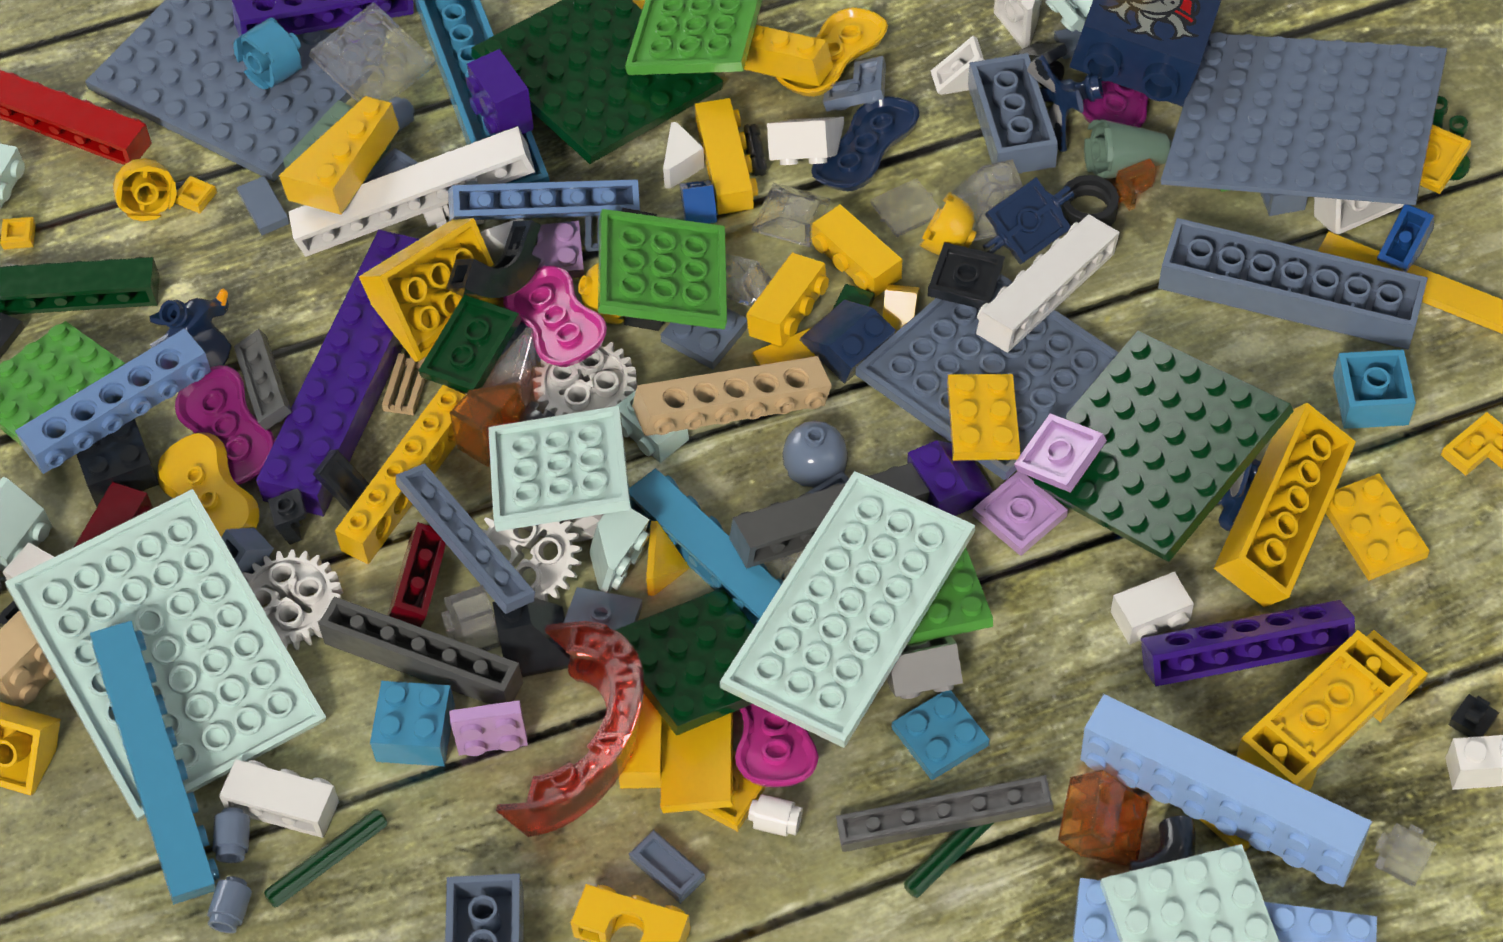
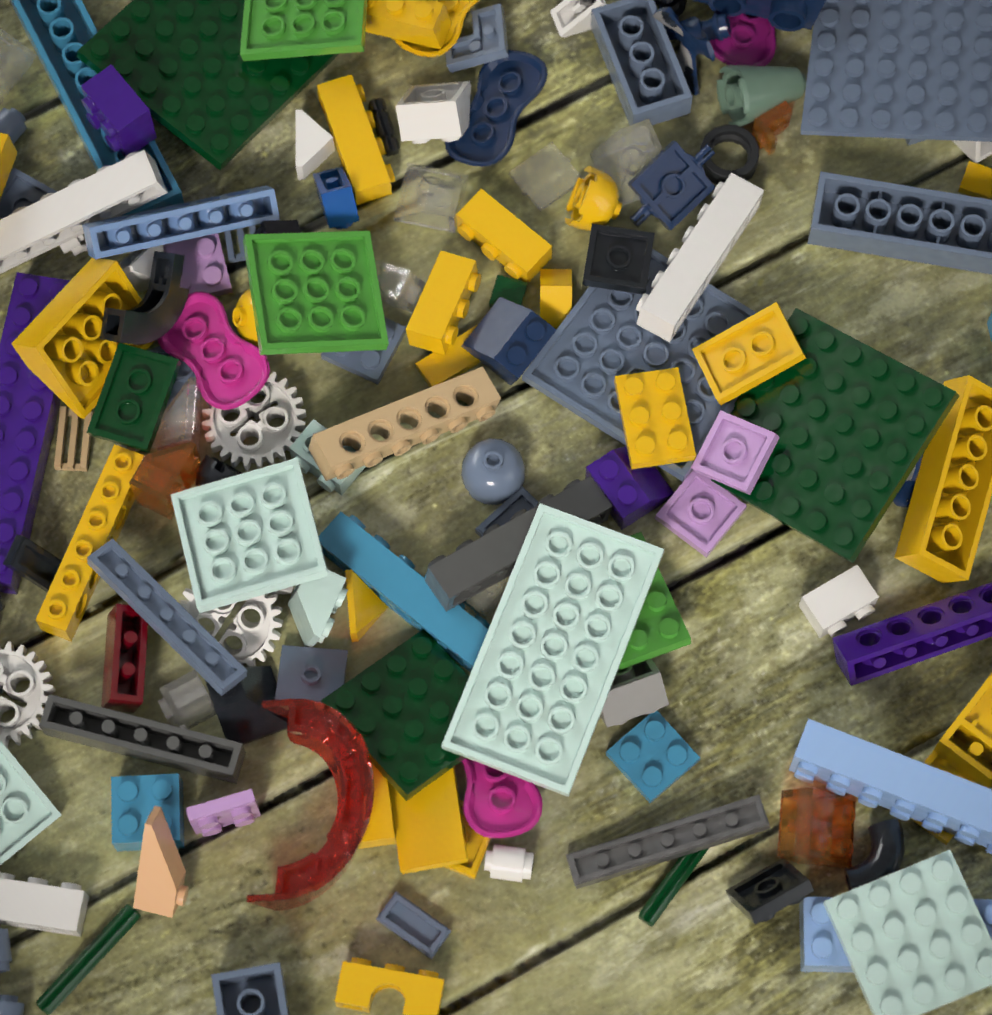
camera: 10 degrees left, 15 degrees up
none -> light nougat slope [133,806,189,918]
none -> yellow plate [692,302,806,405]
none -> black plate [726,858,814,924]

